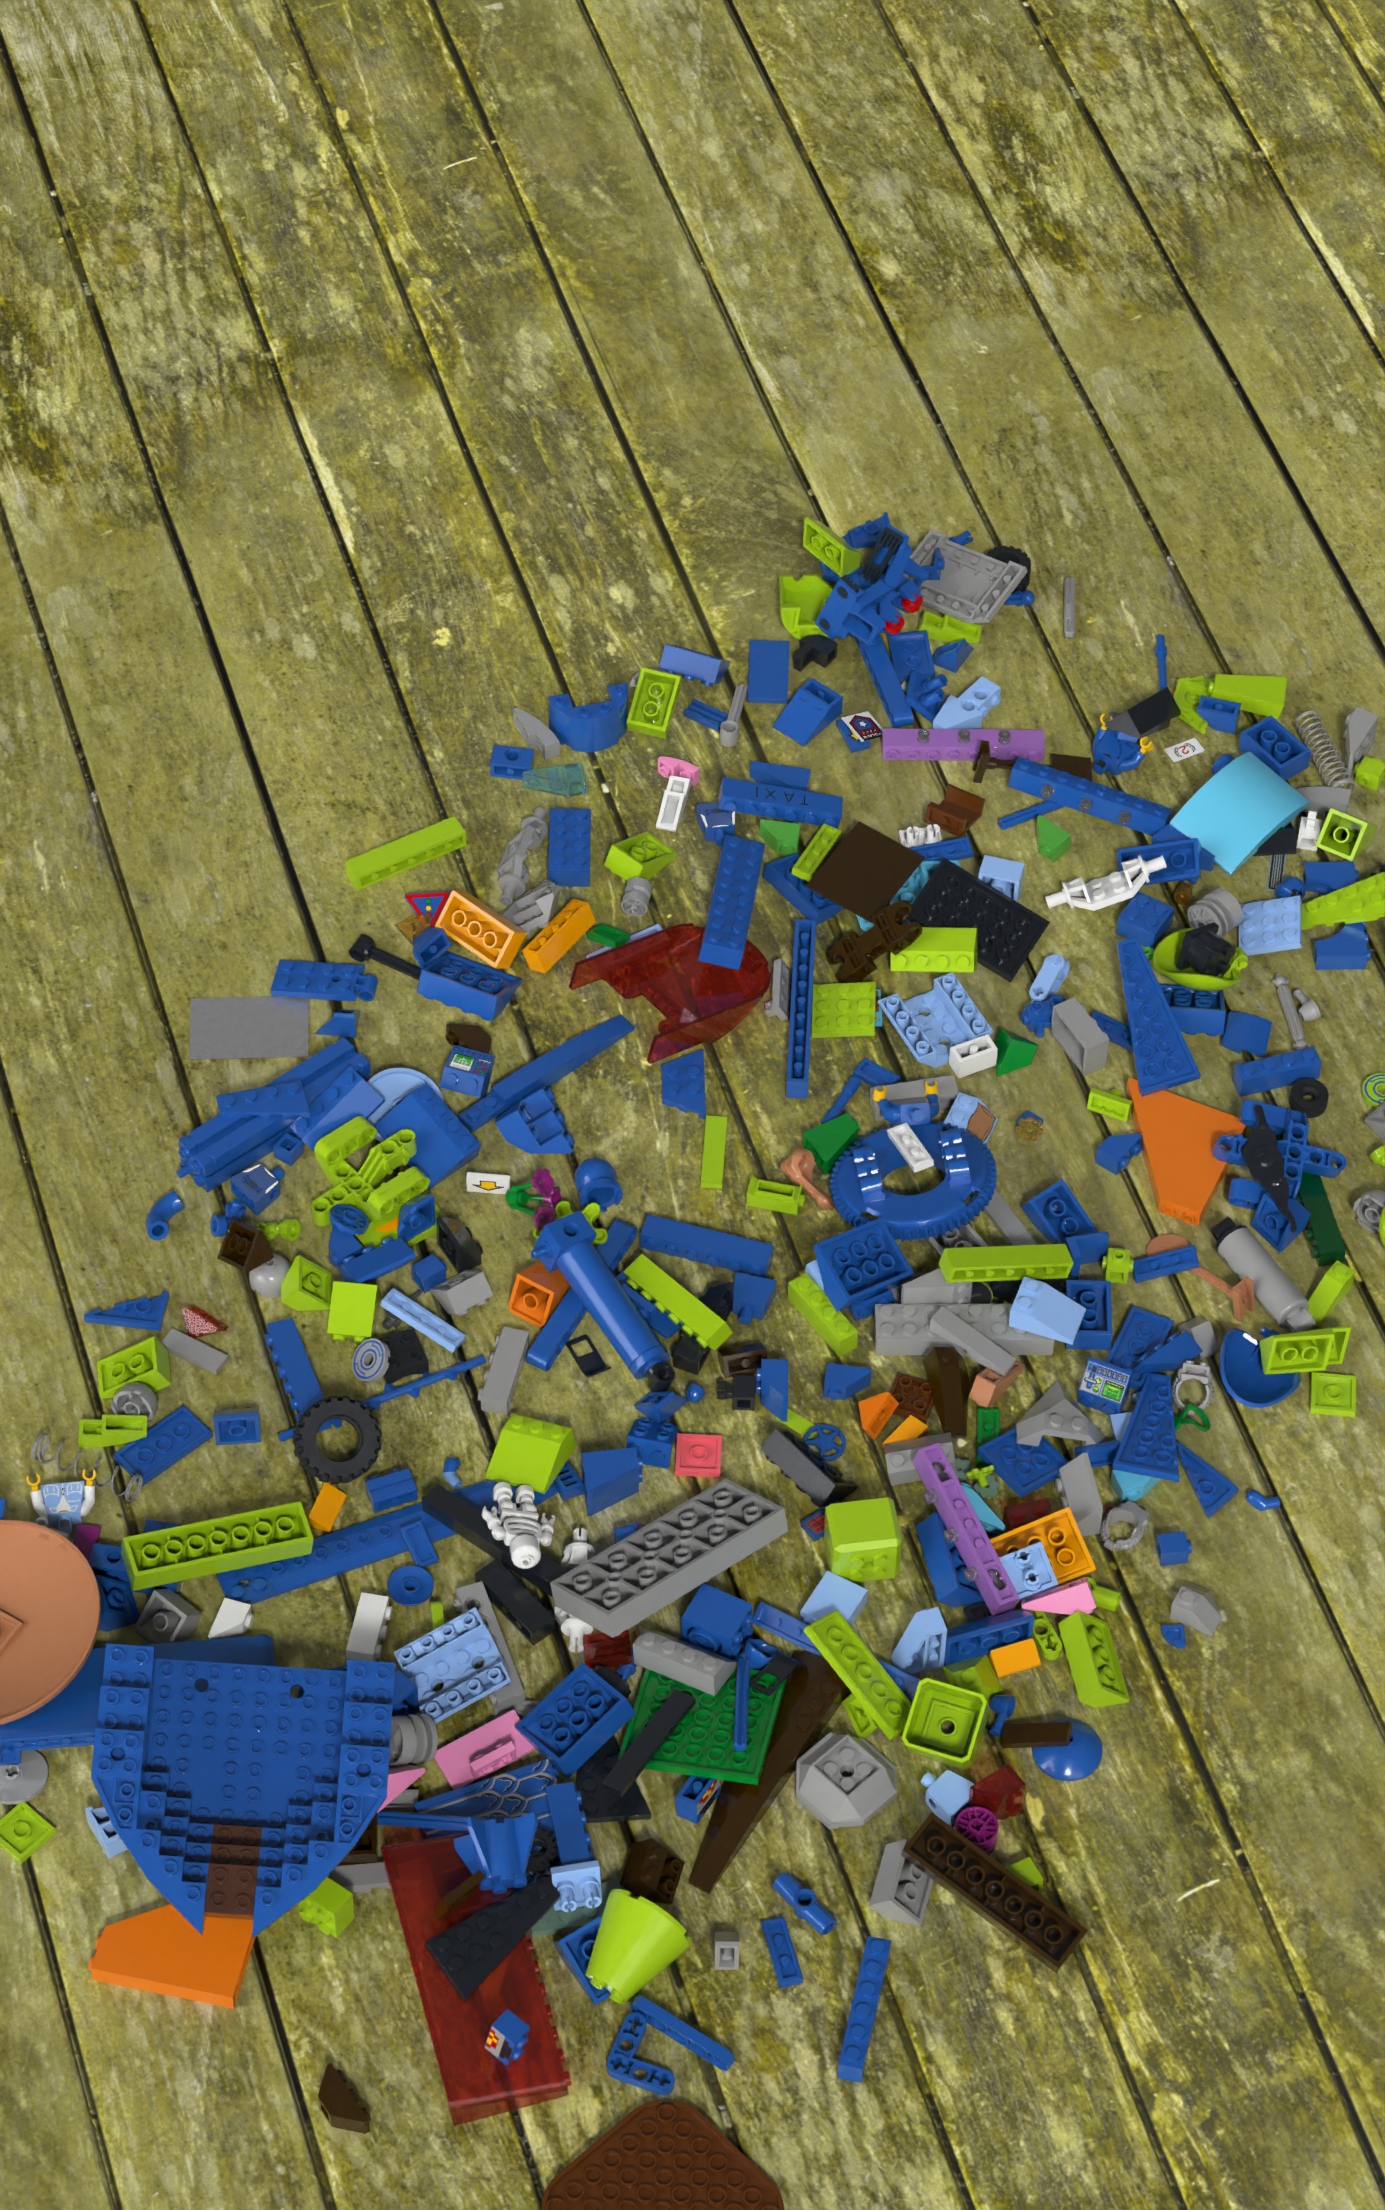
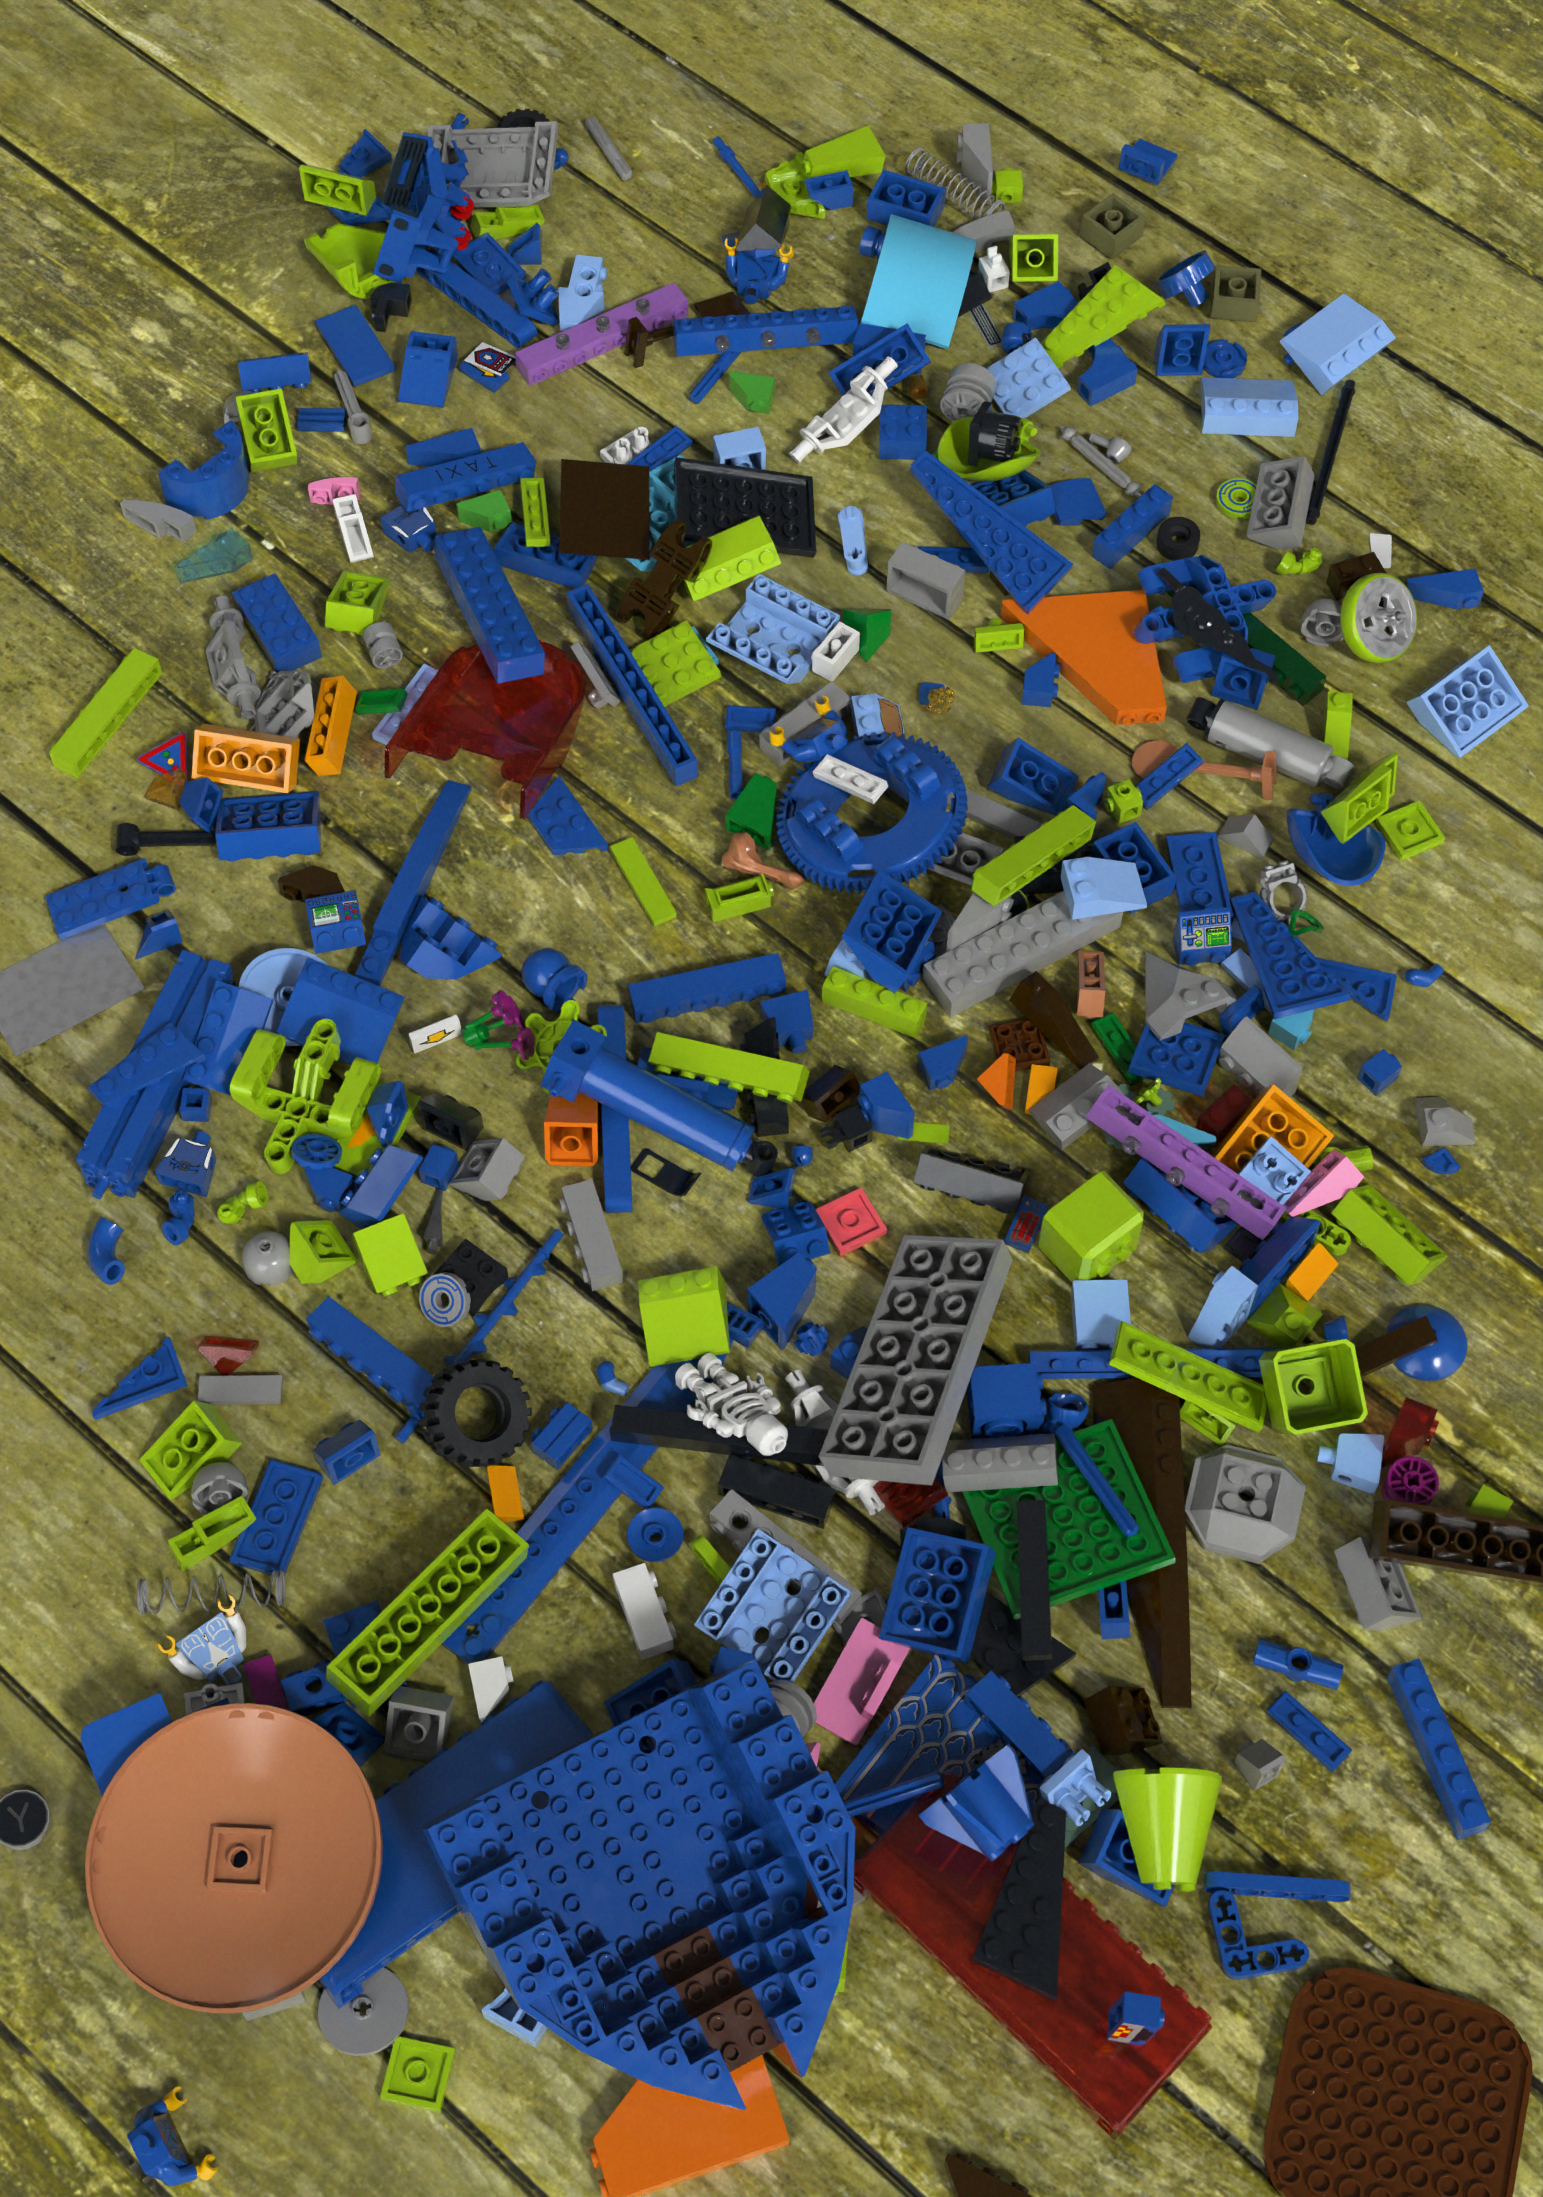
camera: 30 degrees left, 10 degrees up
dark brown slope [217,1217,274,1273] -> none
light blue plate [380,1288,466,1353] -> none
dark brown tile [432,1870,485,1921] -> none
blue brick [490,745,534,781] -> none
black piece [749,1653,806,1696] -> none
blue wheel [804,1424,846,1462] -> none
reddish brown panel [924,784,985,837] -> none
light grey slope [929,1305,1016,1376] -> none
blue brick [1020,995,1066,1038] -> none
light grey piece [1100,1501,1151,1551] -> none
blue slope [1133,1330,1203,1374] -> none
white sticker [1164,738,1205,762] -> none
none -> blue gear [794,1322,830,1356]

